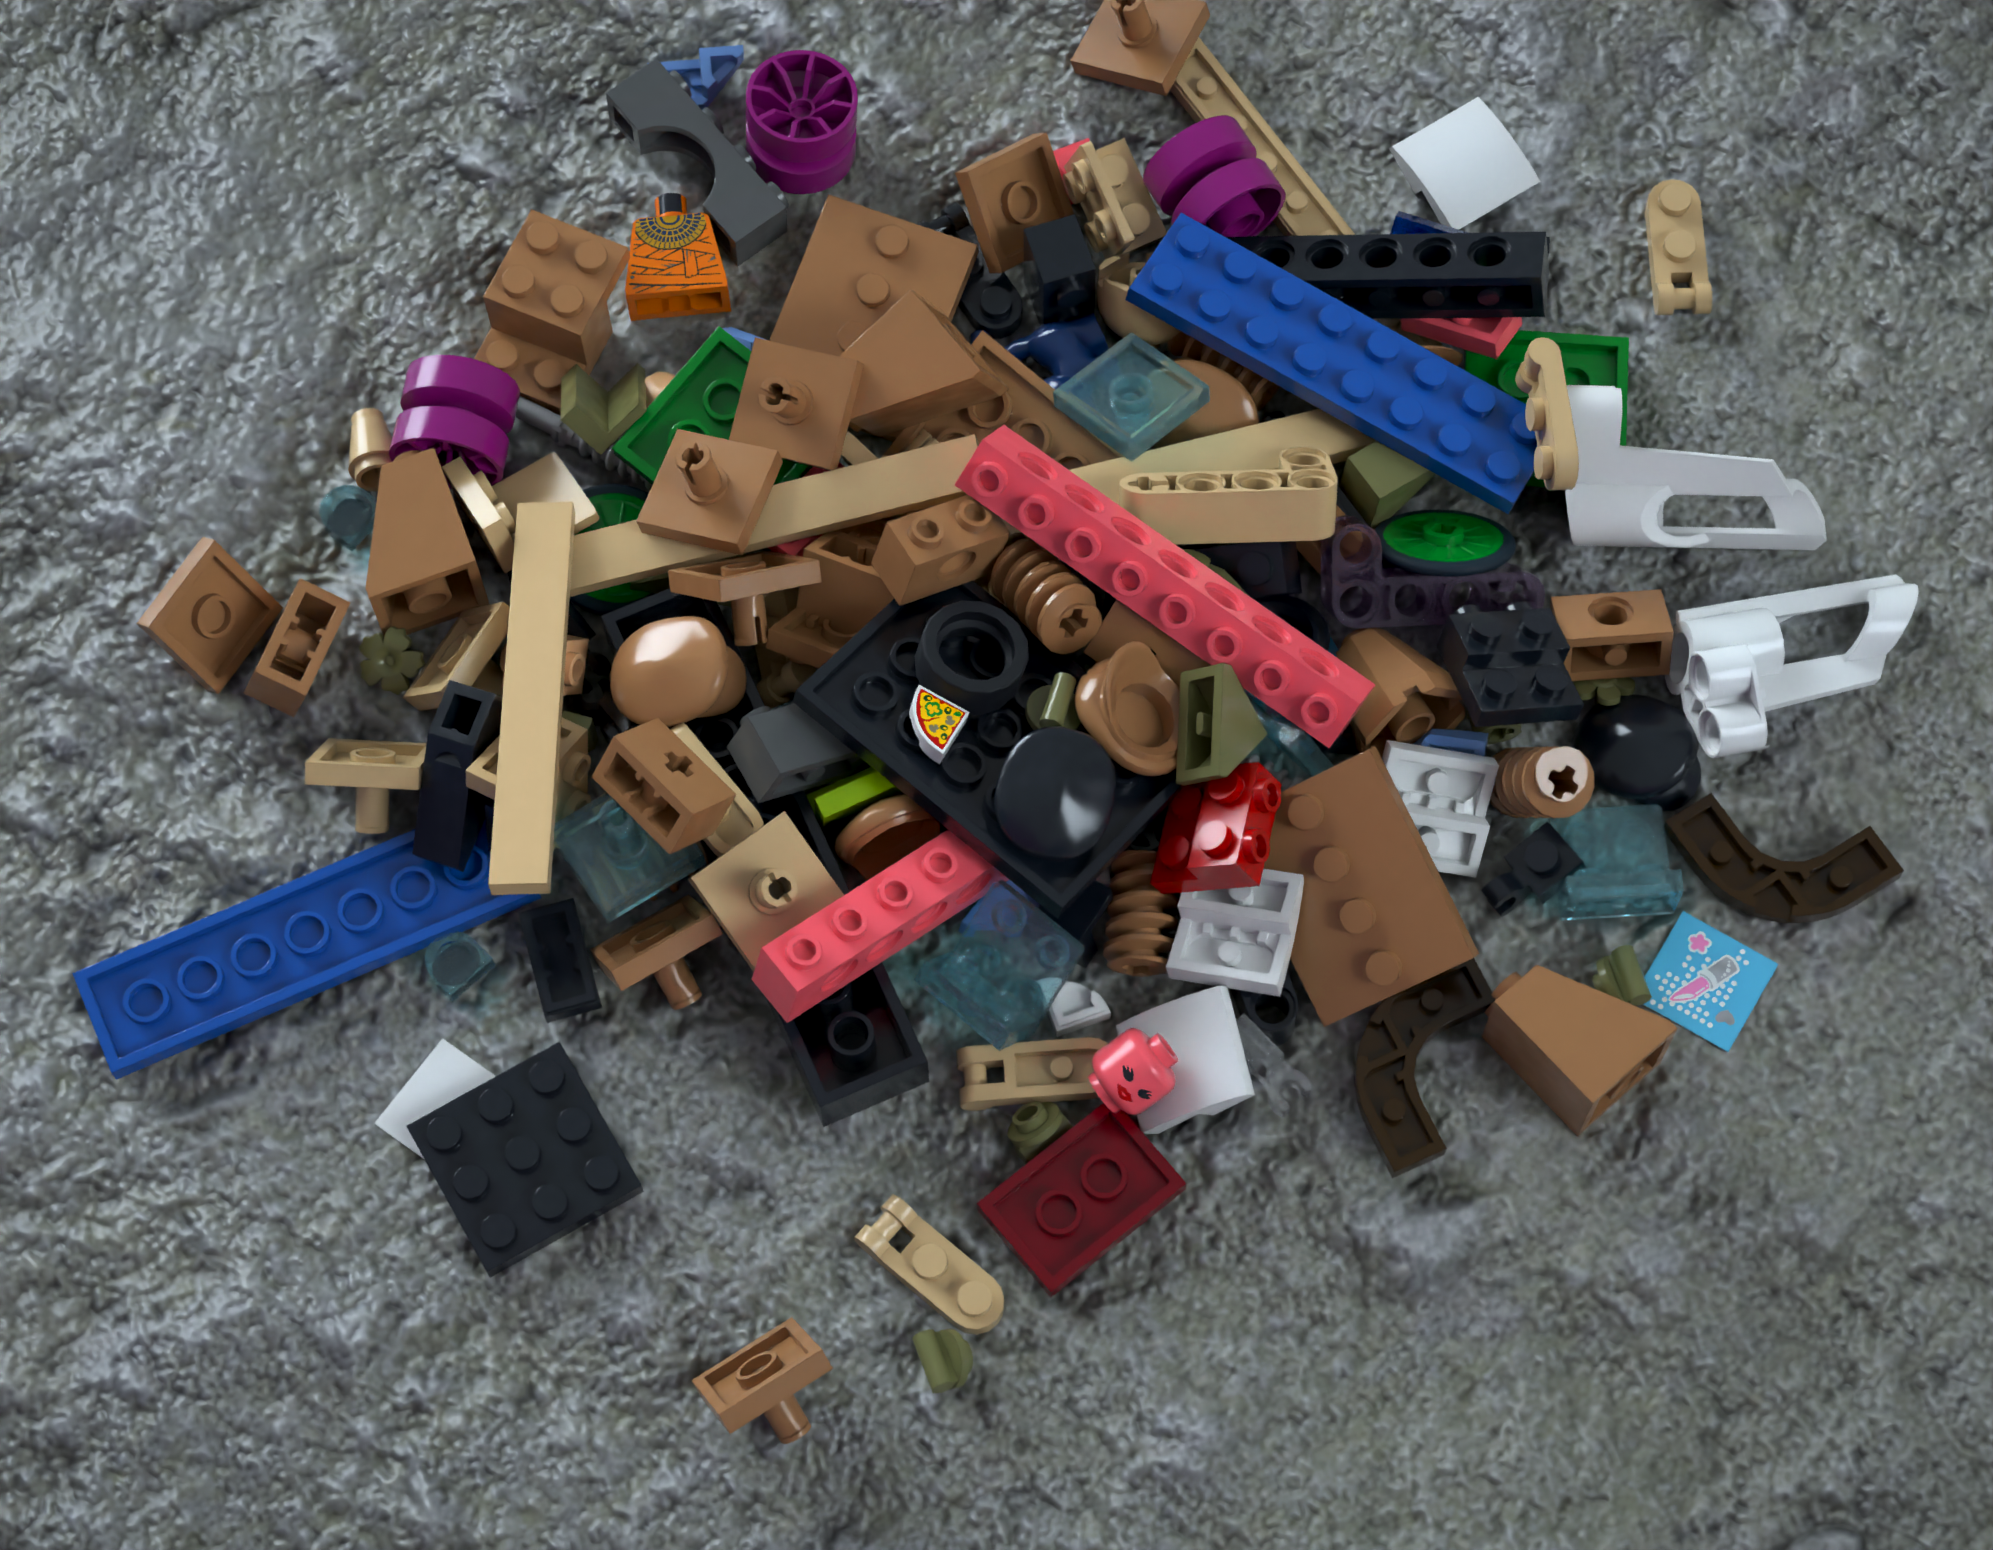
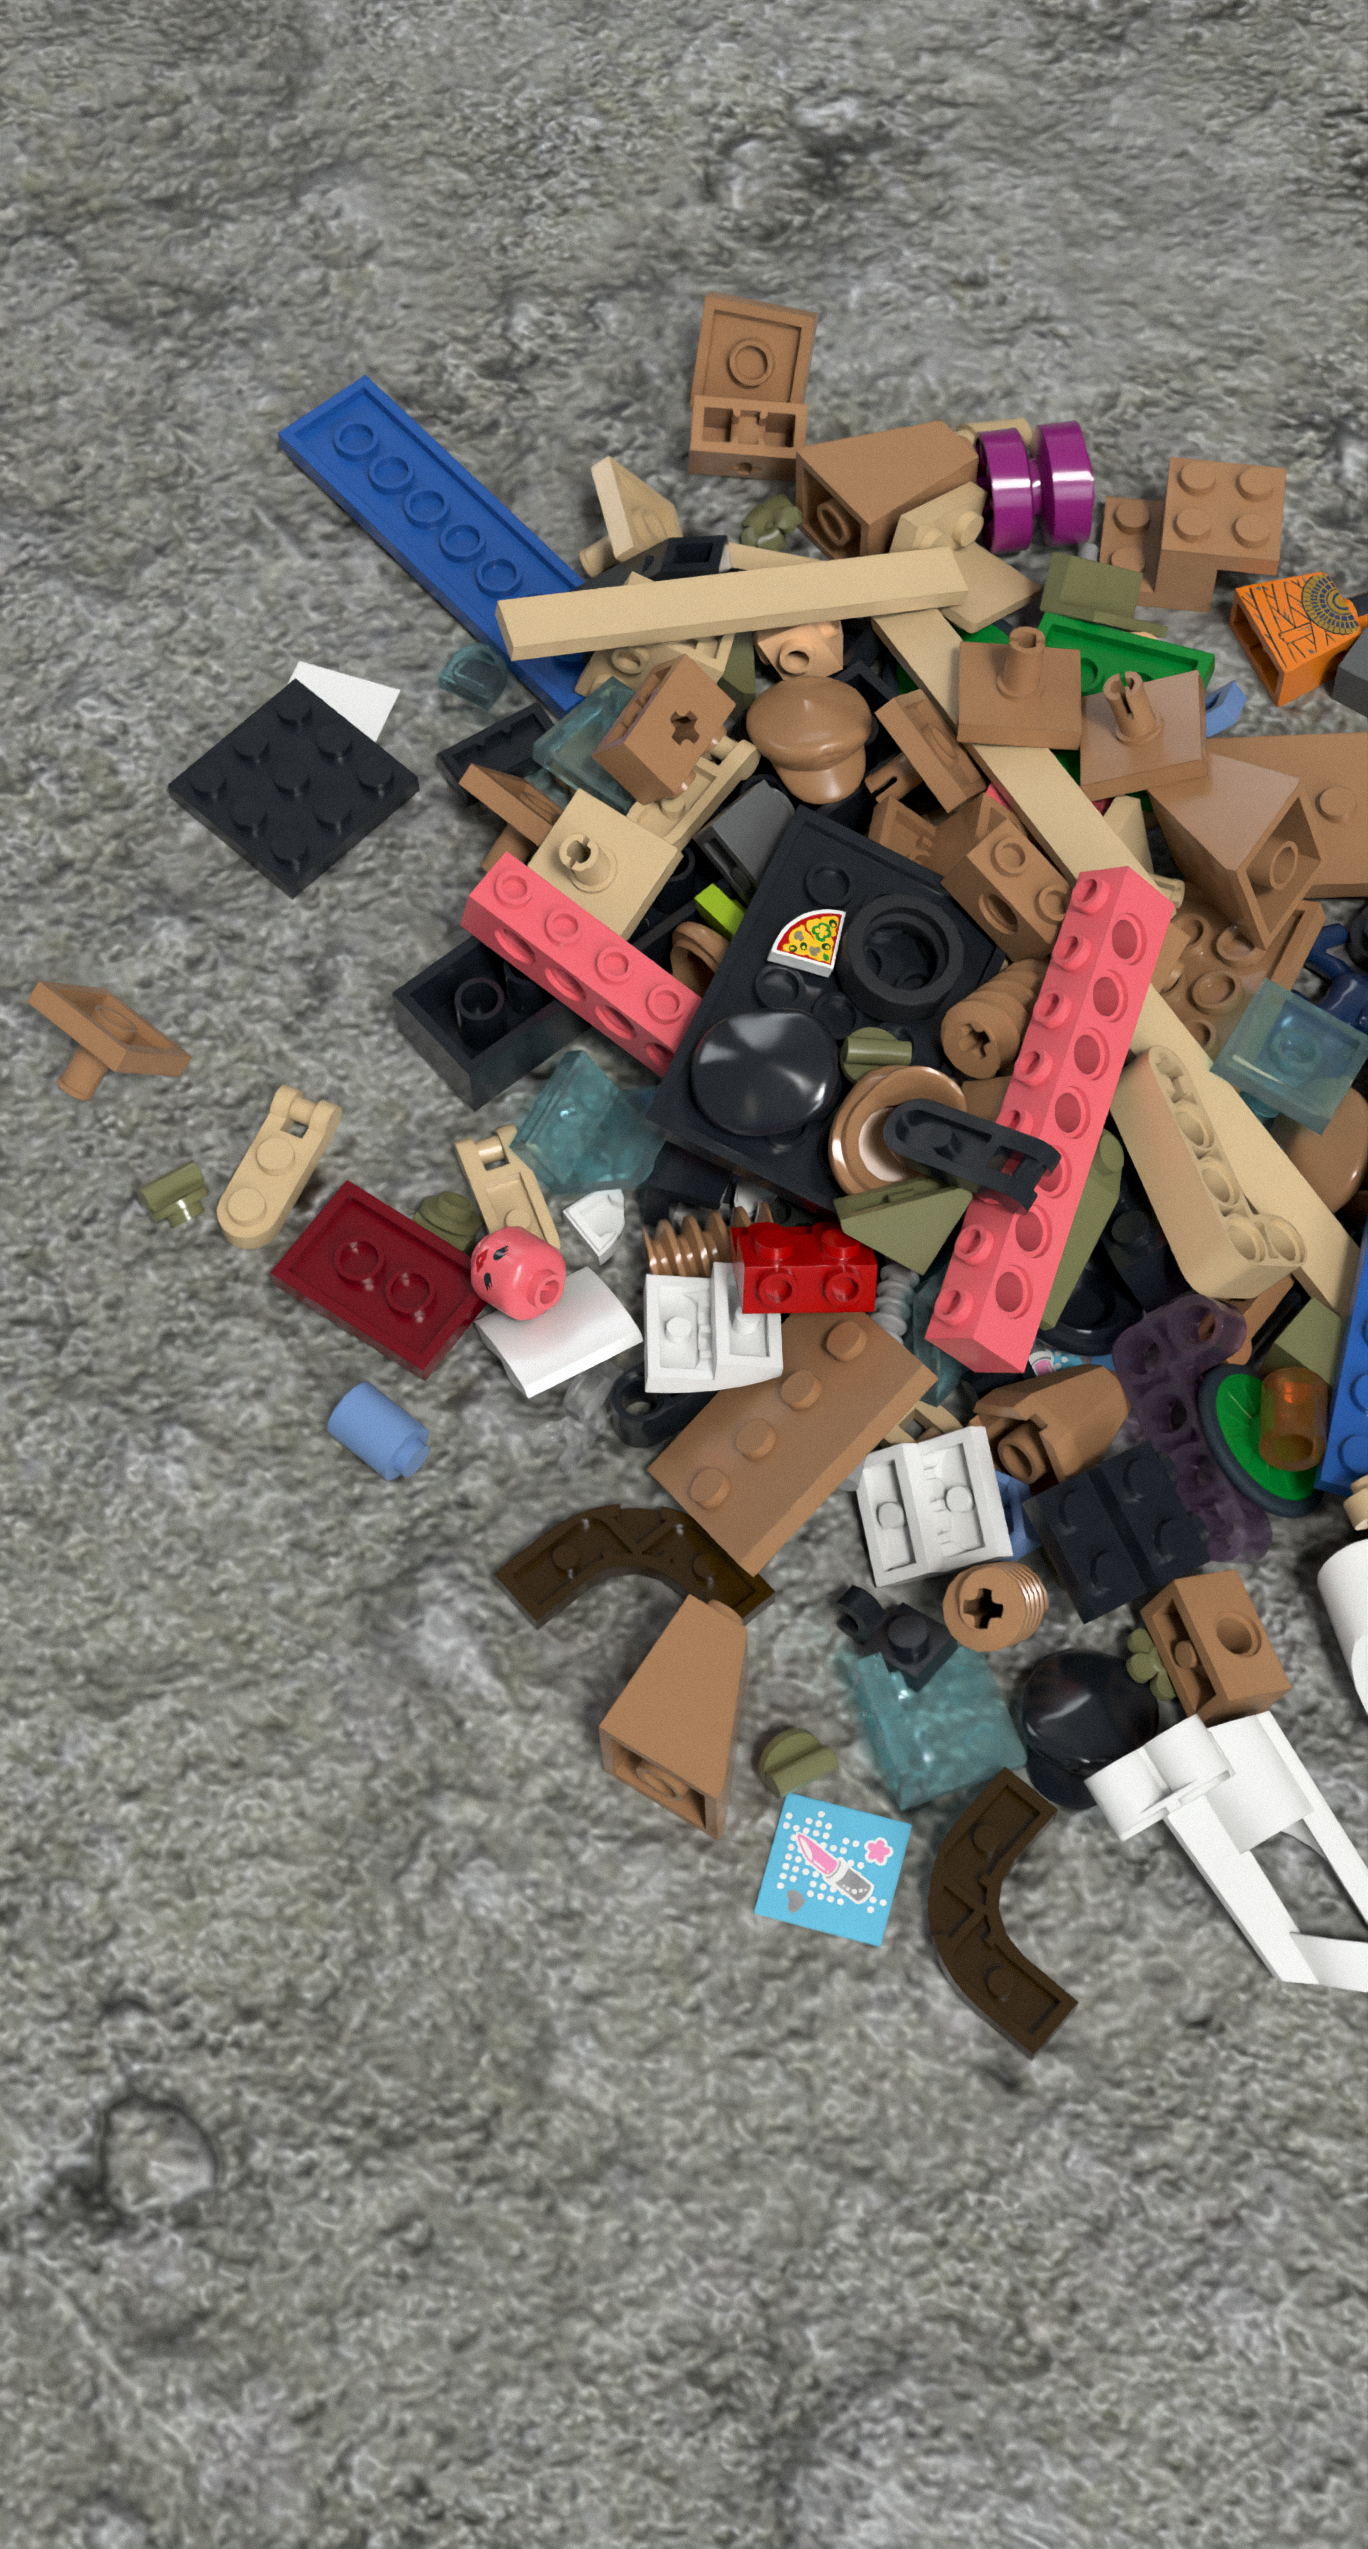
camera: 75 degrees right, 5 degrees down
none -> medium blue brick [327,1382,430,1480]
none -> black plate [883,1098,1062,1215]
none -> clear orange brick [1259,1367,1328,1471]

